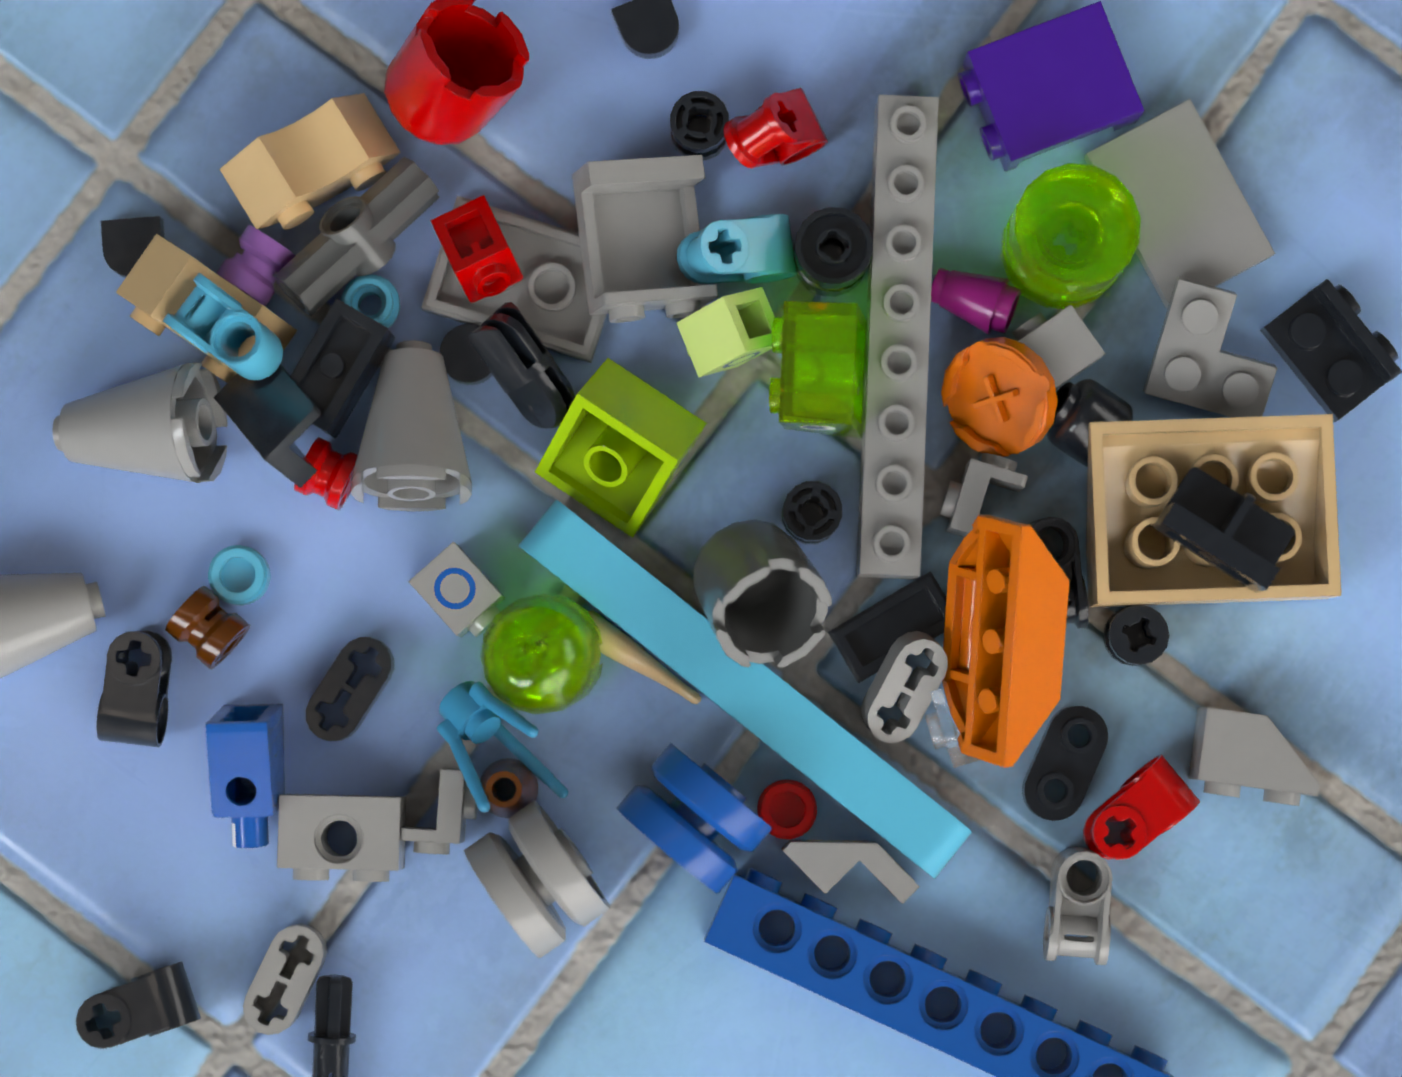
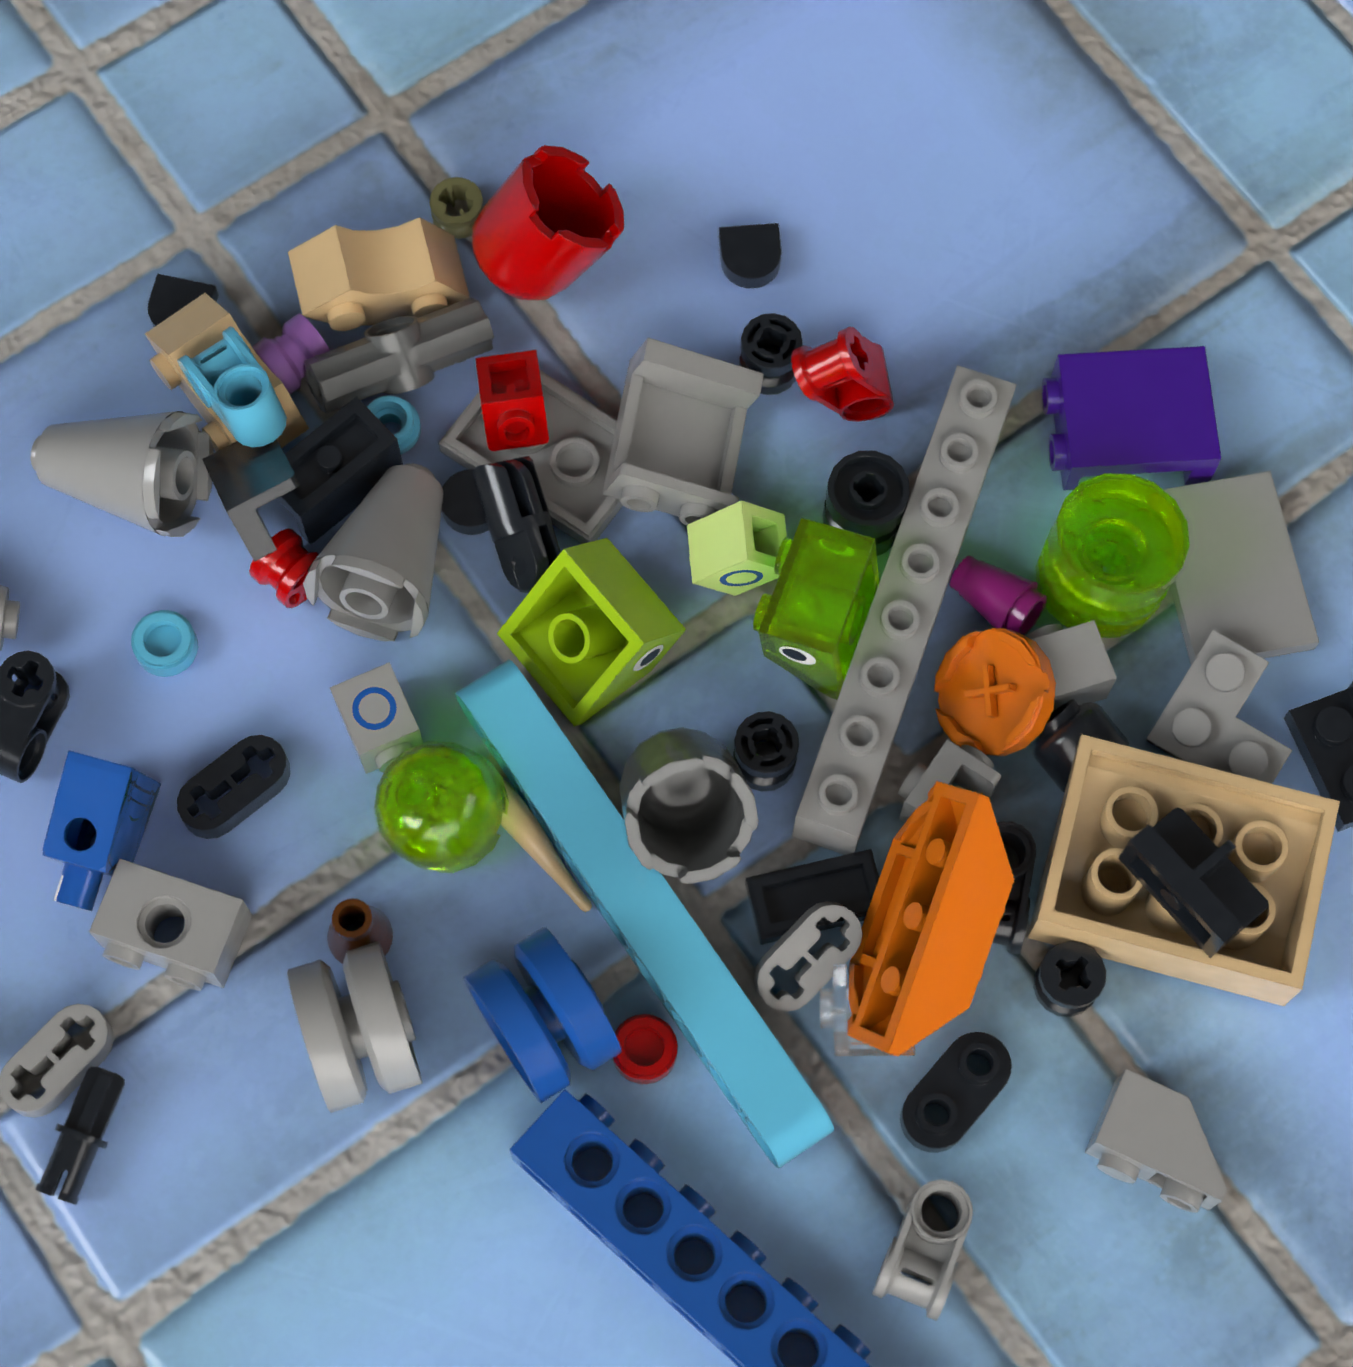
camera: 15 degrees right, 15 degrees down
reddish brown wheel [165,586,250,669] -> none
light grey bracket [400,769,478,854] -> none
dark azure plant [437,681,568,812] -> none
medium azure piece [677,214,797,285] -> none
light grey slope [781,840,919,904] -> none
red piece [1083,754,1200,860] -> none
none -> olive bush [429,177,484,239]

